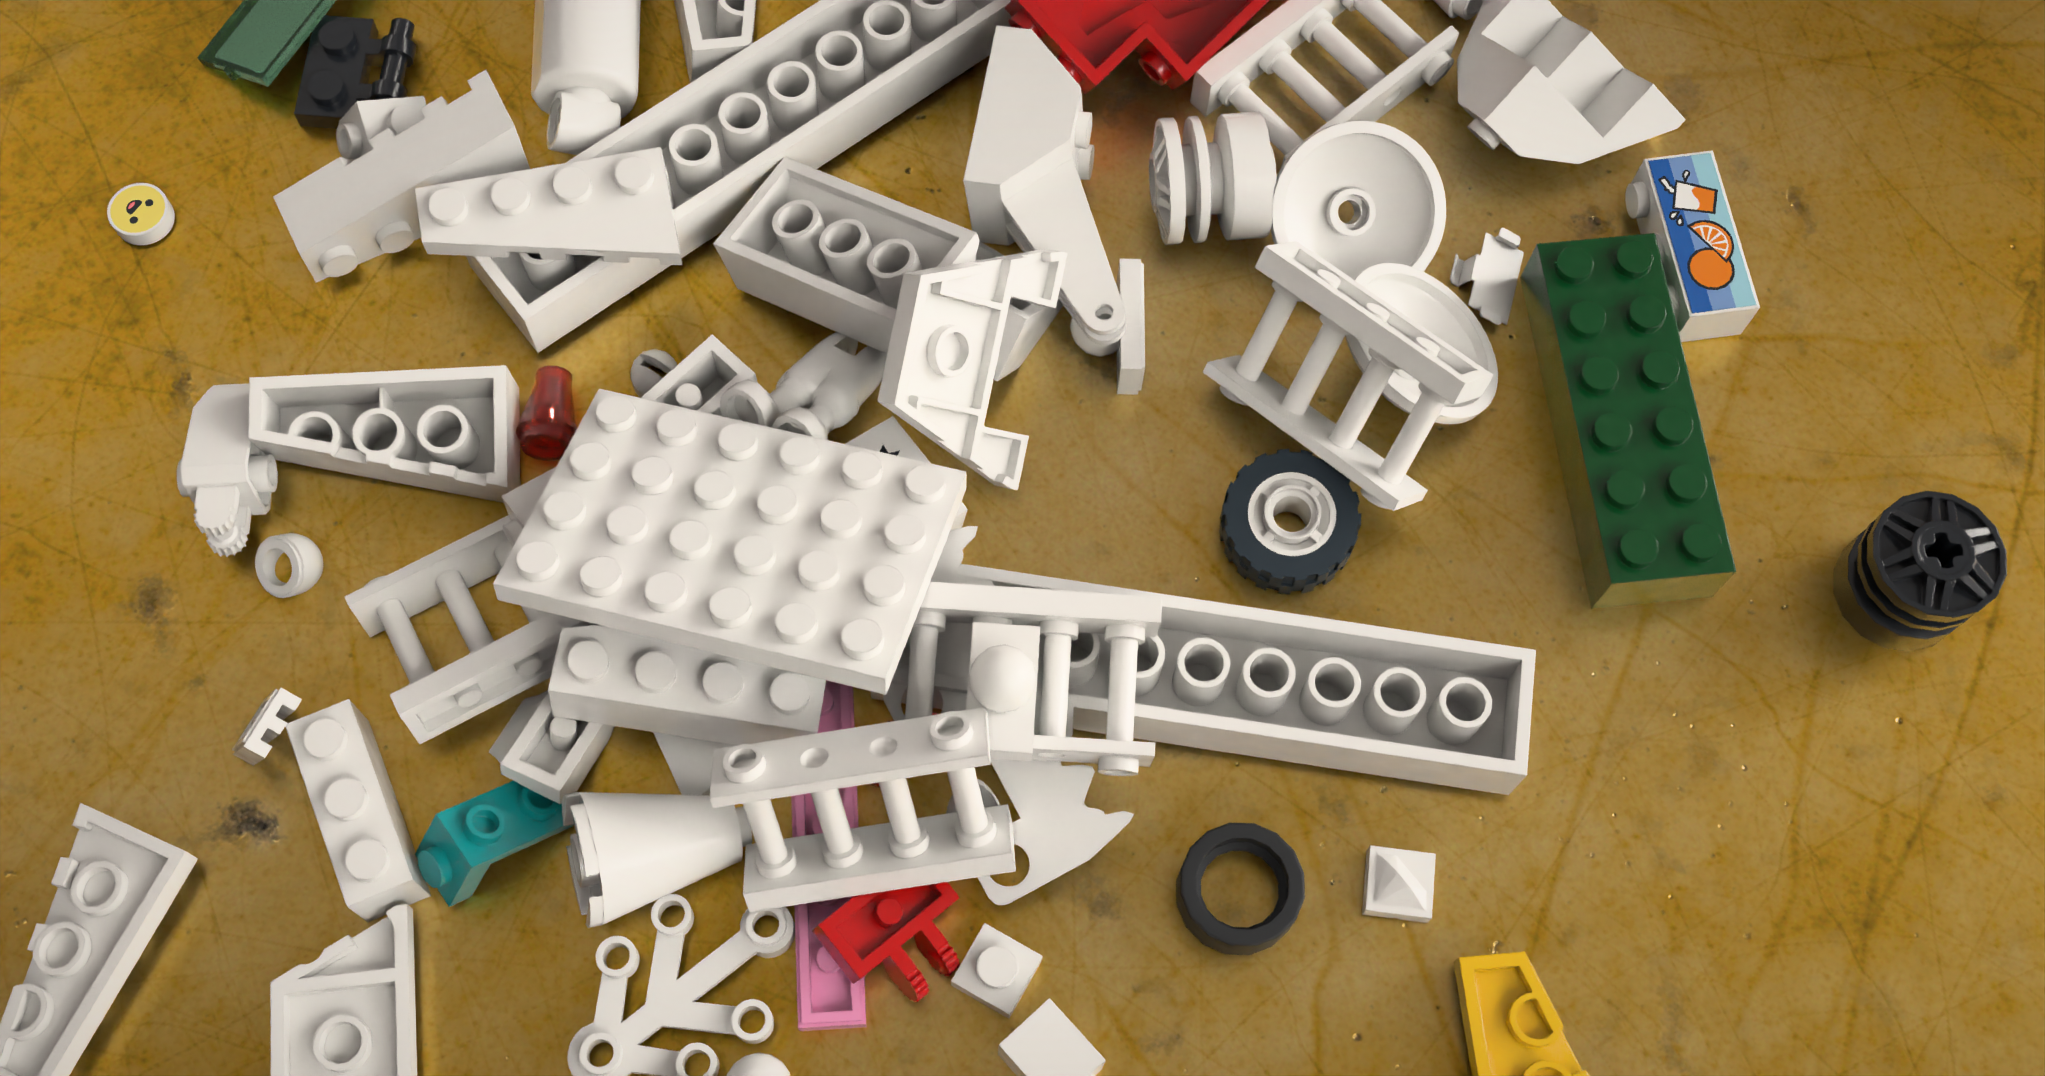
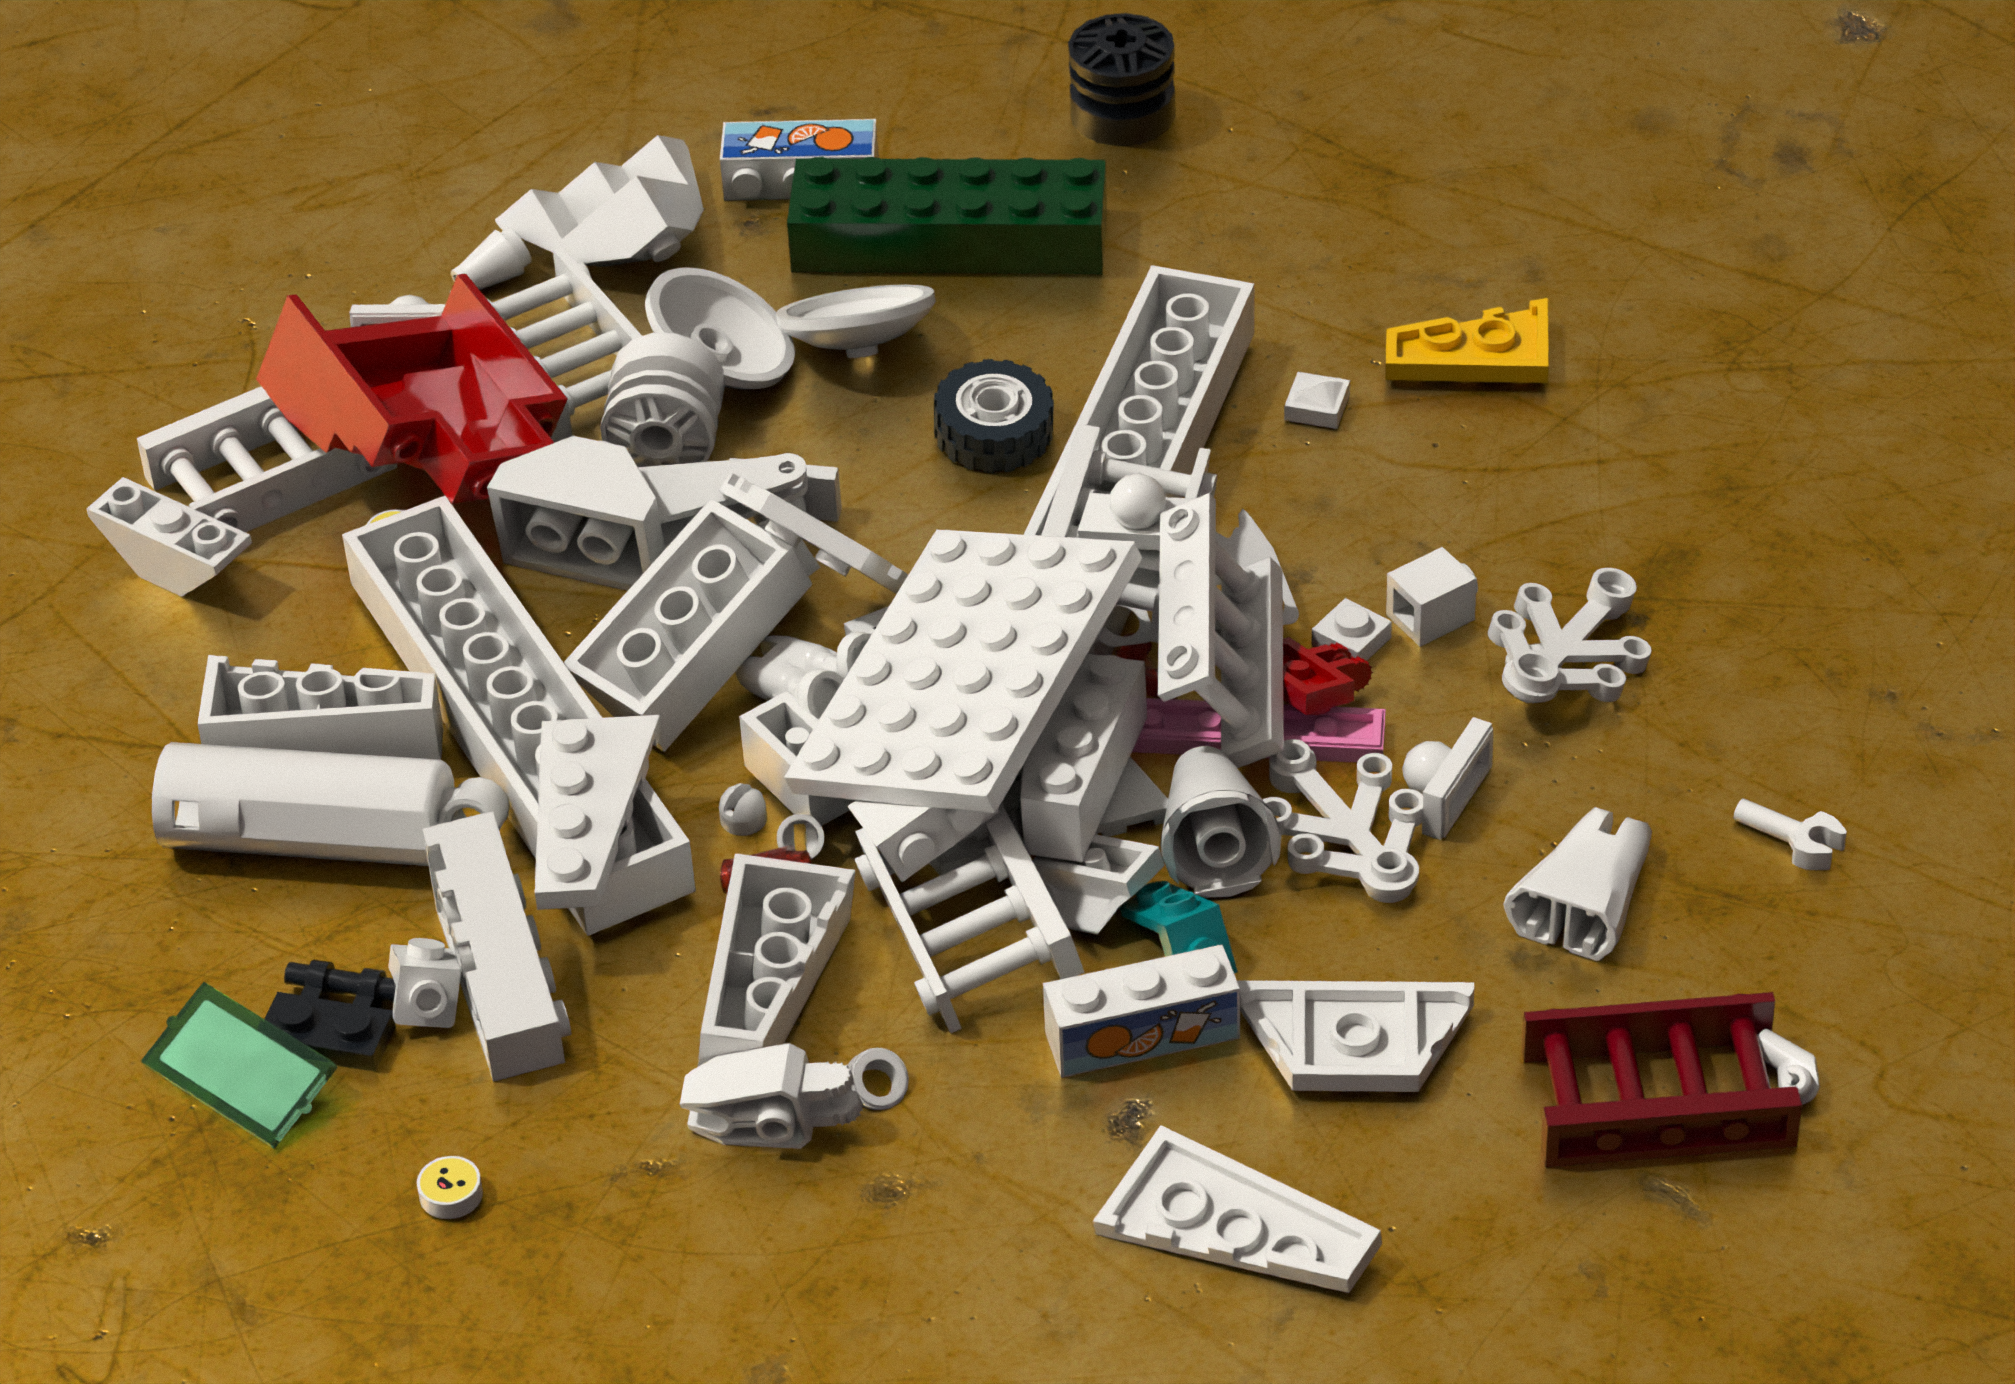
camera: 75 degrees left, 25 degrees down
white tile [232,688,302,766] -> none
black tyre [1176,823,1305,955] -> none
white fence [1203,241,1493,511] -> none
white piece [1450,227,1524,325] -> none

